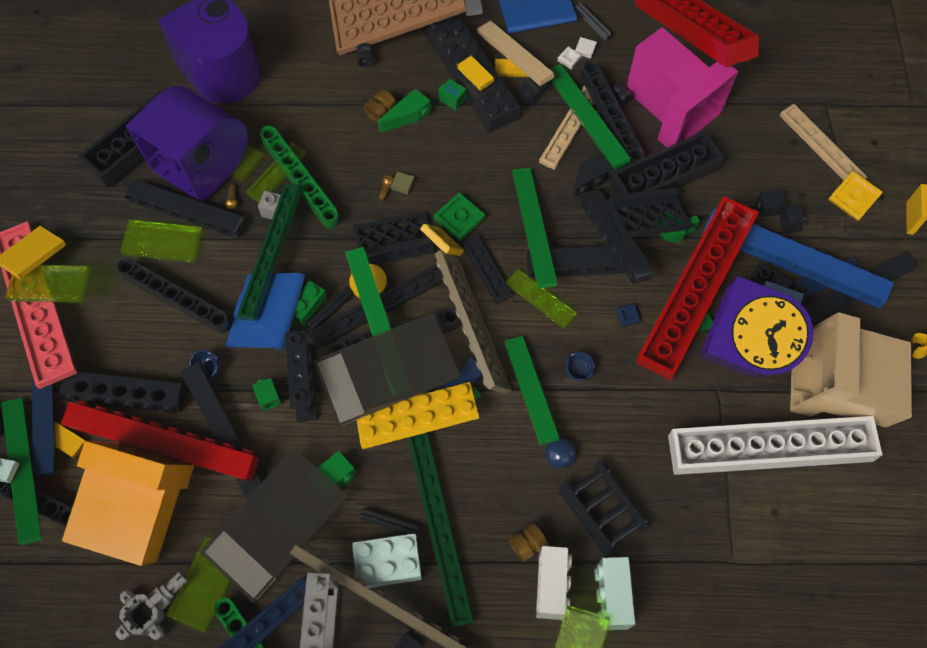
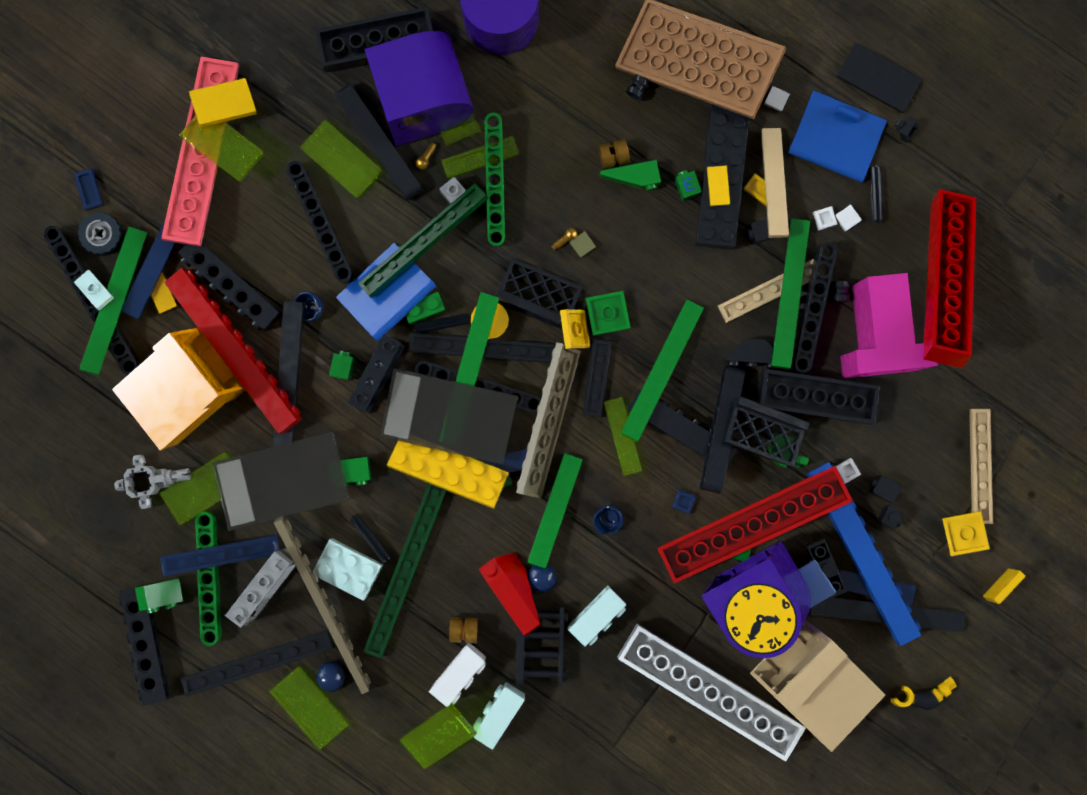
camera: 30 degrees right, 20 degrees up
none -> red wedge [479,552,540,636]
none -> light aqua brick [568,586,626,646]

